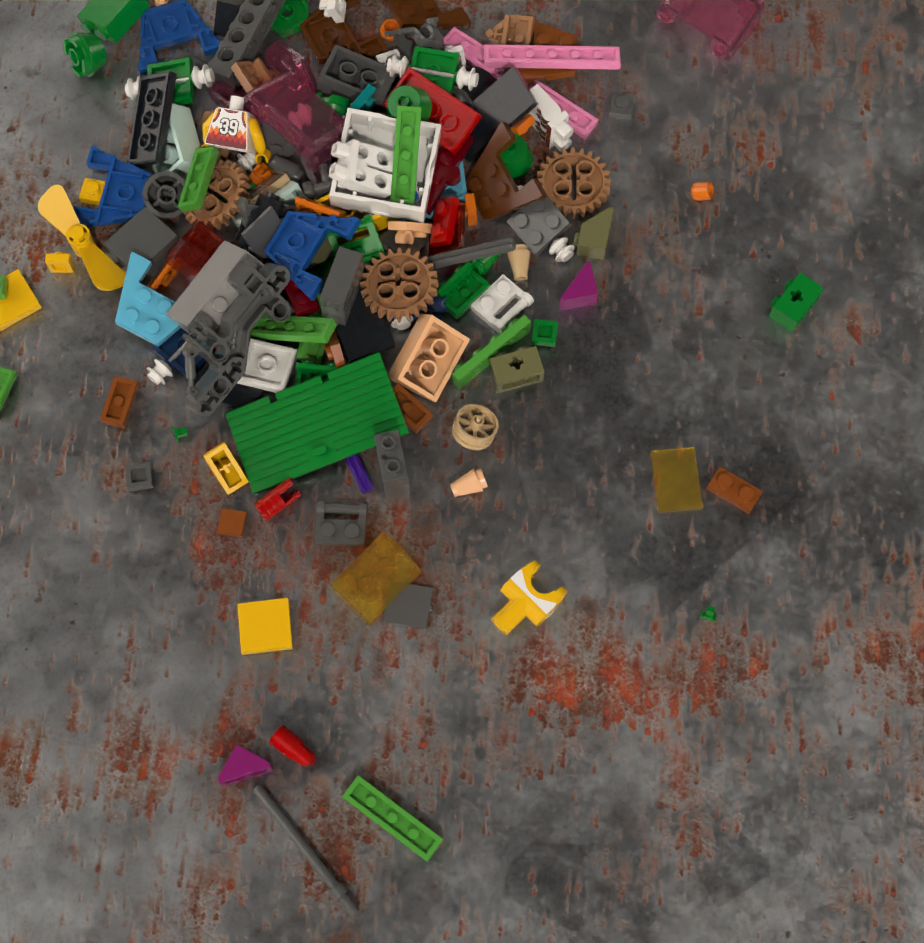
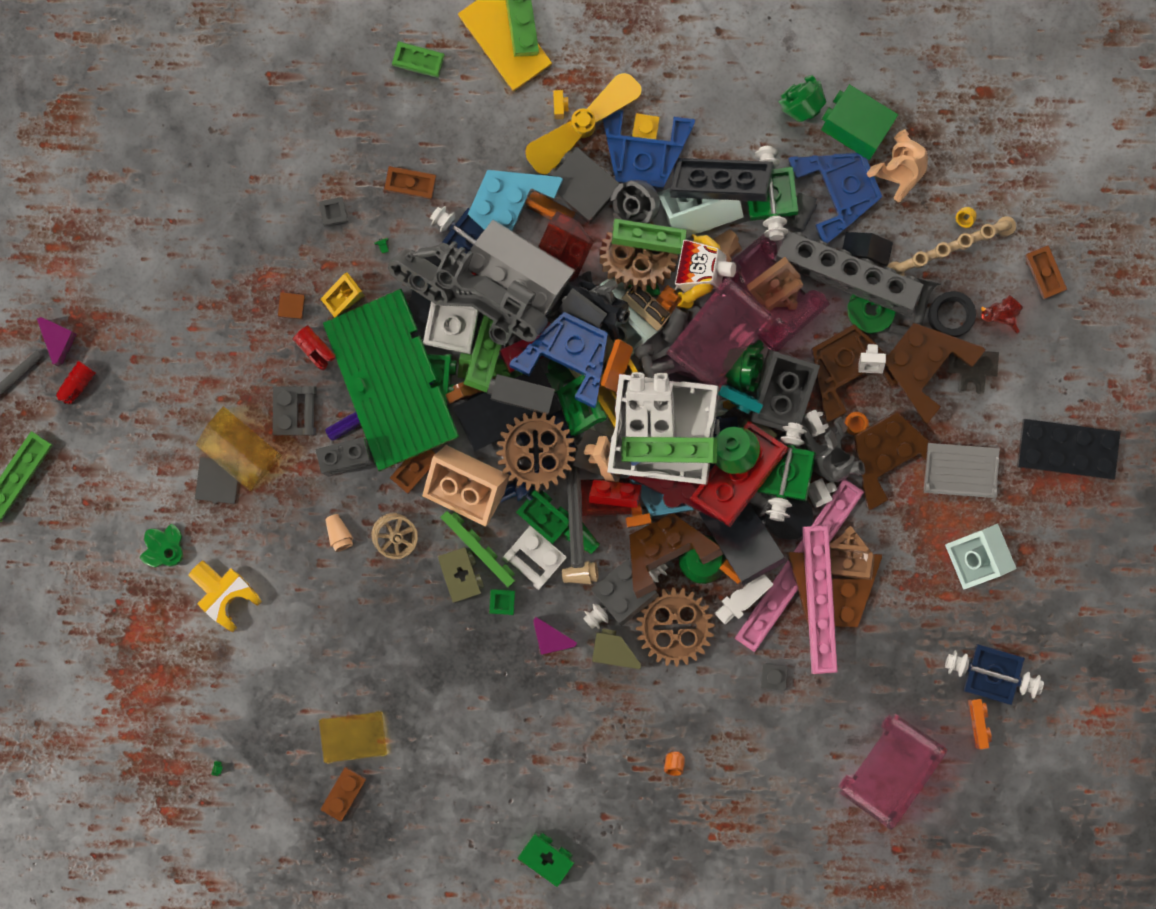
camera: 90 degrees right, 15 degrees up
yellow tile [237,598,293,655] -> none
none -> green plate [140,524,183,568]

